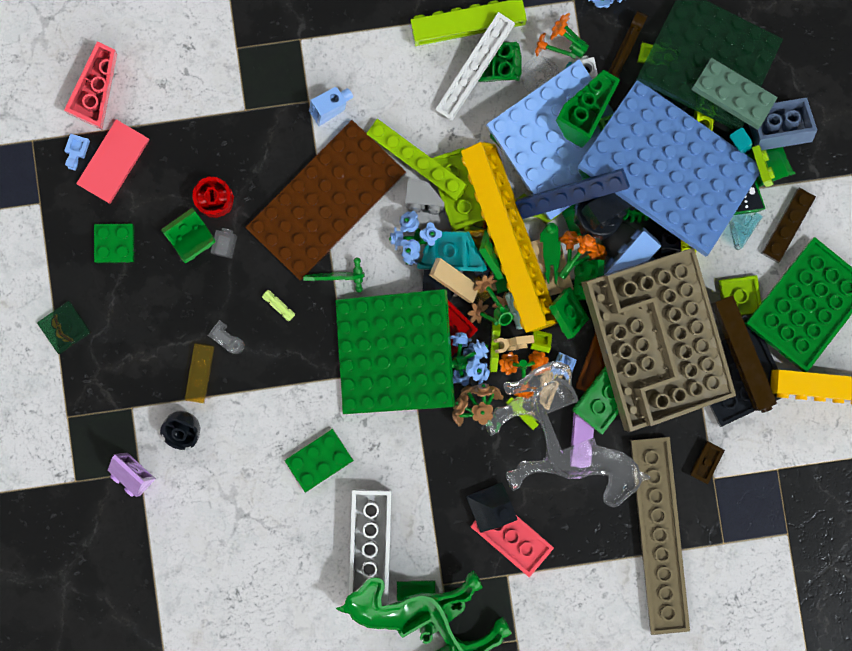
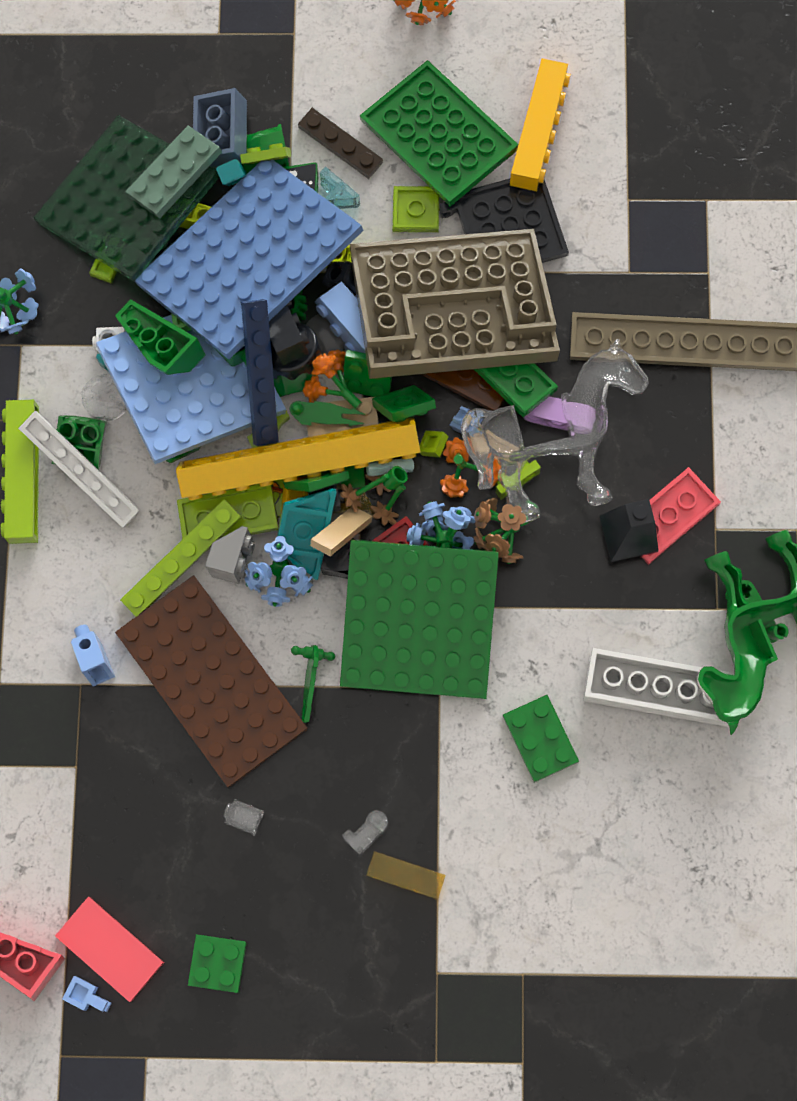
camera: 70 degrees left, 10 degrees down
clear green tile [37,301,91,354] -> none
lavender slope [108,453,156,497] -> none
black cylinder [160,411,201,450] -> none
green bracket [161,207,216,263] -> none
red brick [192,177,234,218] -> none
yellowish green axle [262,290,295,321] -> none
green tile [397,580,436,601] -> none
lime tile [489,322,501,372] -> none
tan plate [493,335,534,353] -> none
plant [535,13,589,60] -> none
dark brown piece [608,11,648,78] -> none
dark brown plate [690,441,725,484] -> none
dark brown brick [711,295,777,413] -> none

